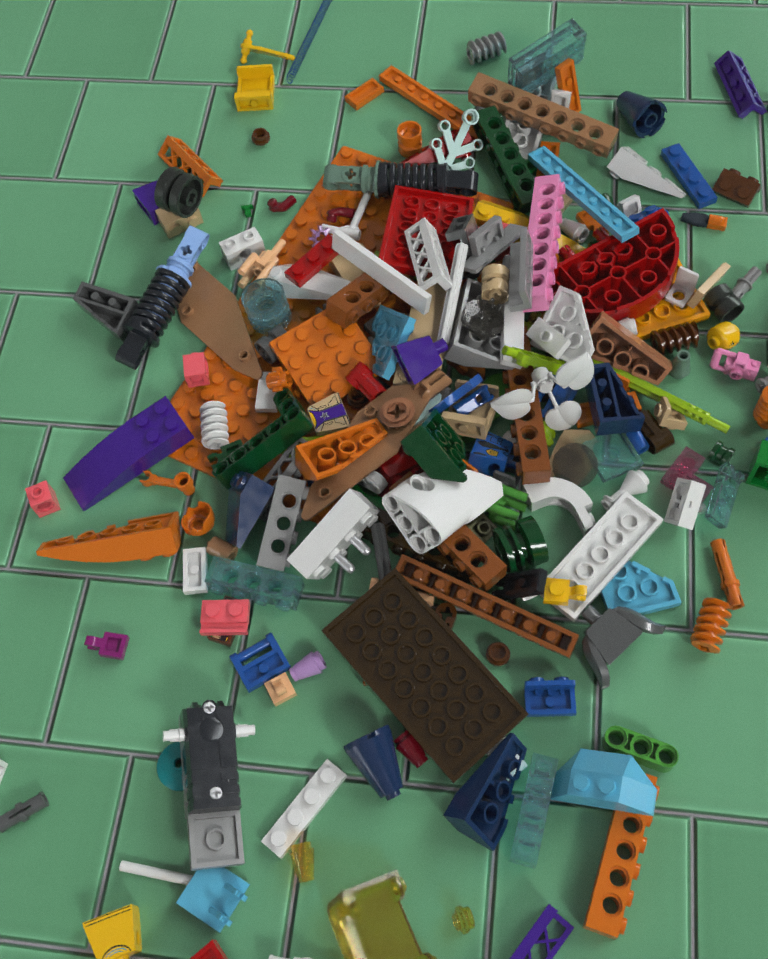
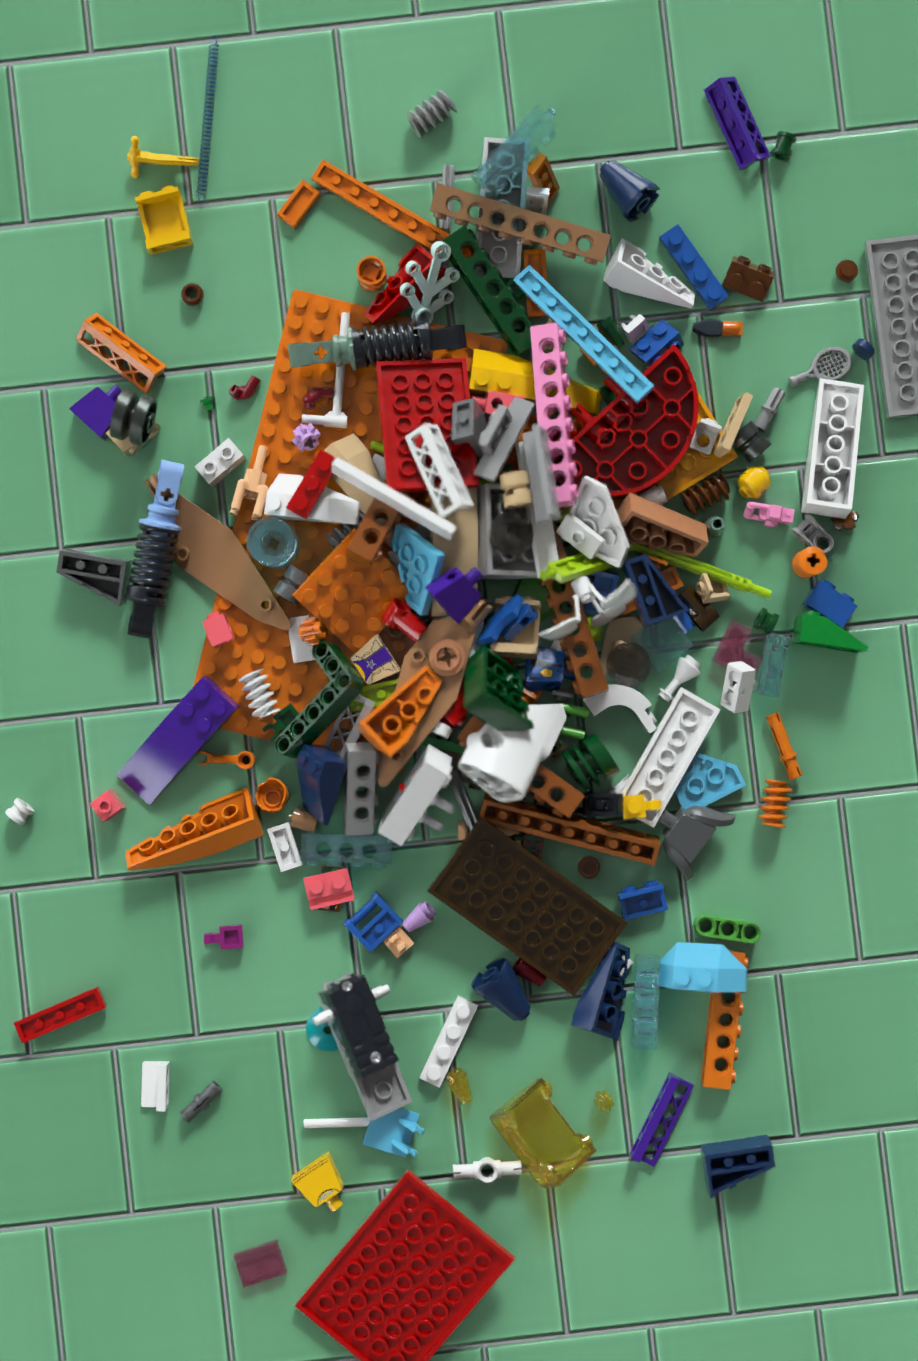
camera: 20 degrees left, 25 degrees up
white axle [437,242,468,344] -> none
white cone [559,218,589,243] -> none

